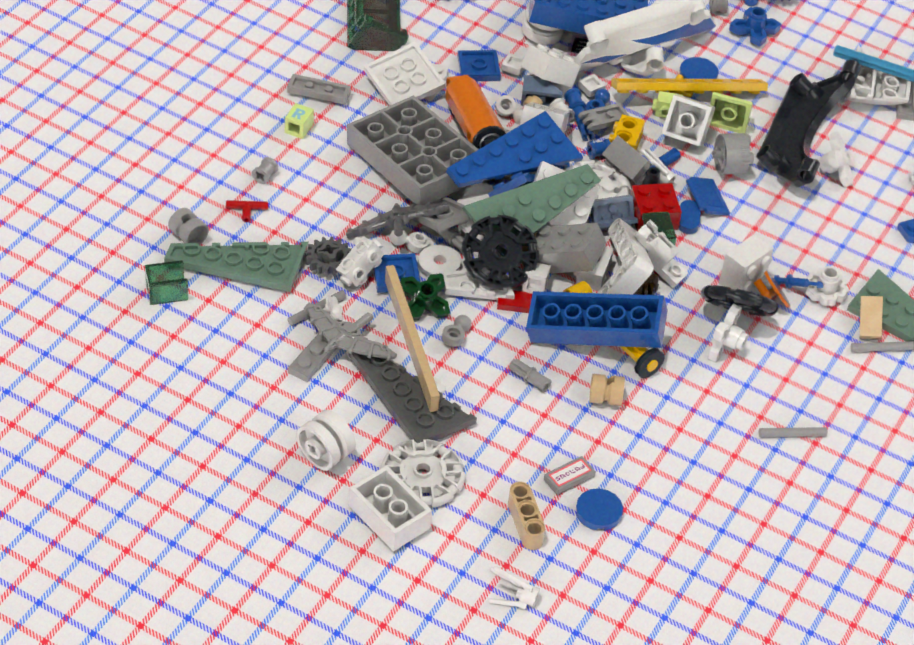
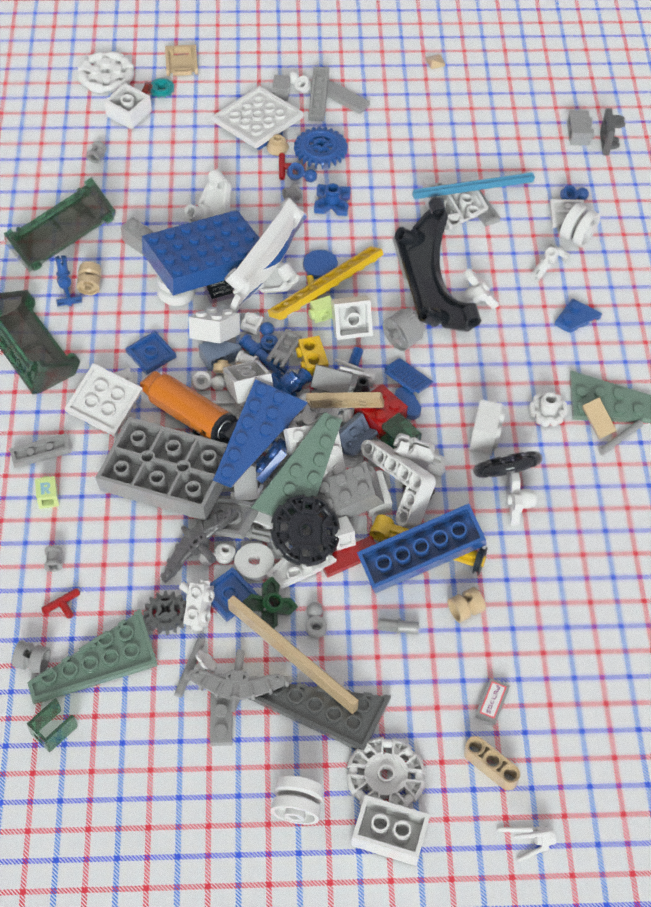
camera: 30 degrees left, 10 degrees up
white plate [501,53,524,76] -> none
blue tile [576,488,623,531] -> none
yellowish green slope [710,92,753,133] -> none
orange shield [754,270,791,308] -> none
light grey bar [758,427,828,437] -> none
blue piece [774,274,824,289] -> none
none -> blue plant [271,370,302,398]
none -> tan tile [306,392,384,408]

